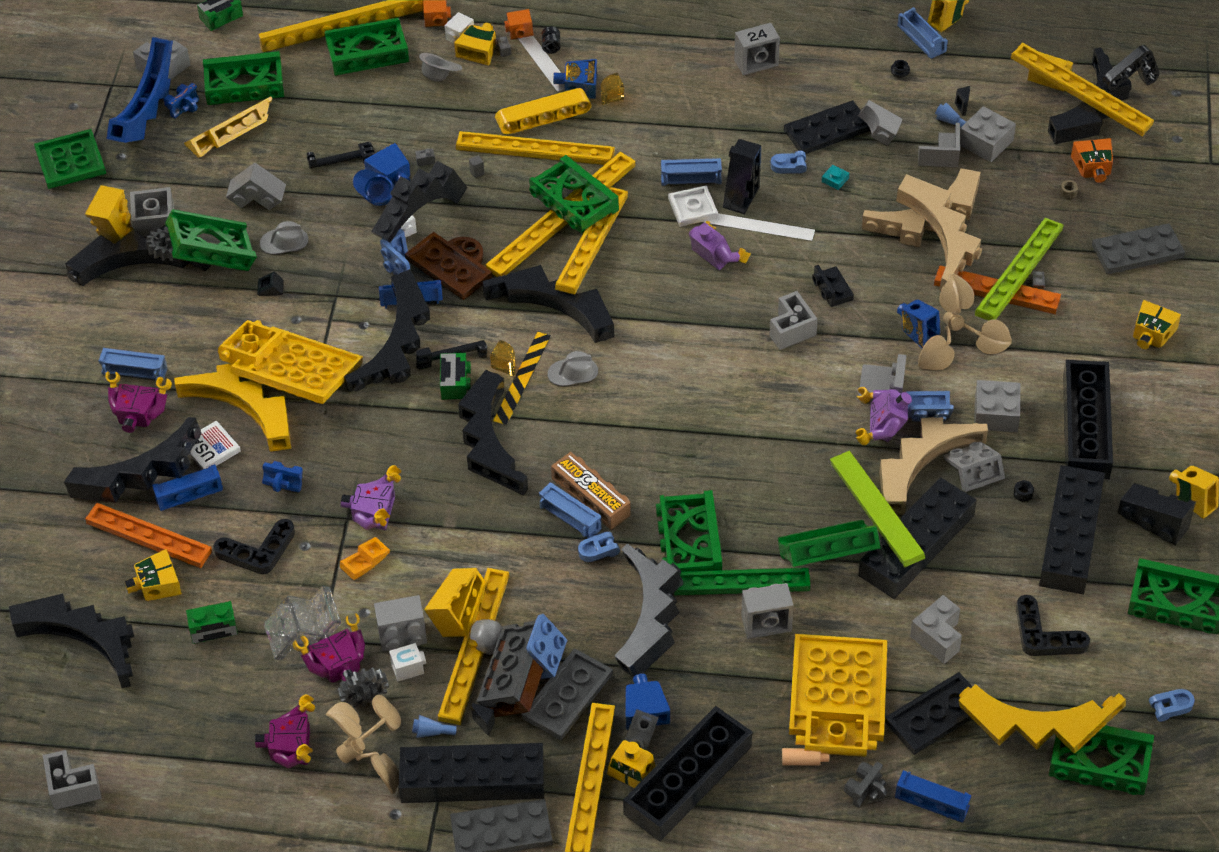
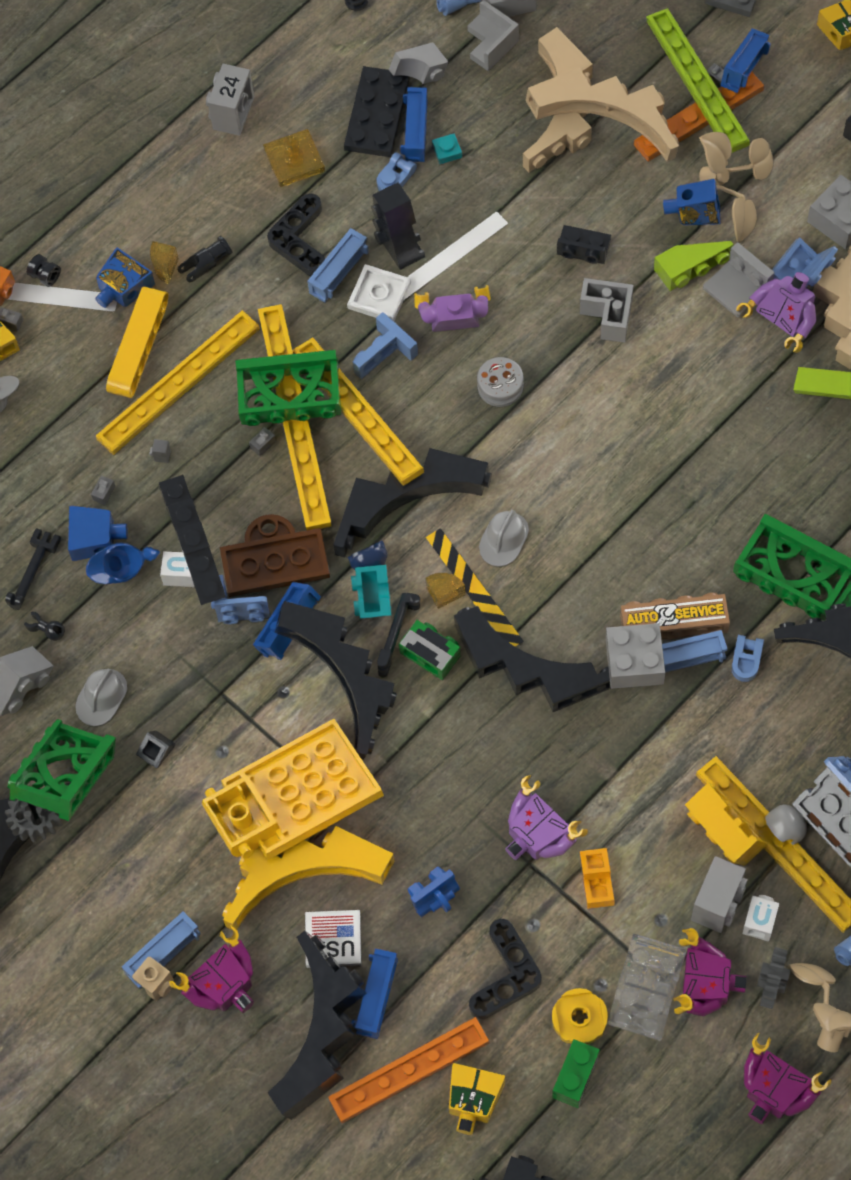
camera: 50 degrees left, 15 degrees up
none -> black arm [24,611,65,641]
none -> tan bracket [132,957,174,1002]
none -> black piece [177,235,233,282]
none -> flat silver piece [249,427,276,456]
none -> clear yellow tile [263,129,325,187]
none -> black beam [267,193,325,277]
none -> dark blue hair [348,540,388,571]
none -> teal cylinder [351,565,391,618]
none -> medium blue bracket [353,312,418,379]
none -> blue container [400,87,428,162]
none -> light grey head [477,357,524,407]
none -> yellow plate [552,988,608,1045]
none -> light grey brick [606,623,665,689]
none -> lime slope [654,241,733,291]
none -> blue container [720,28,771,93]

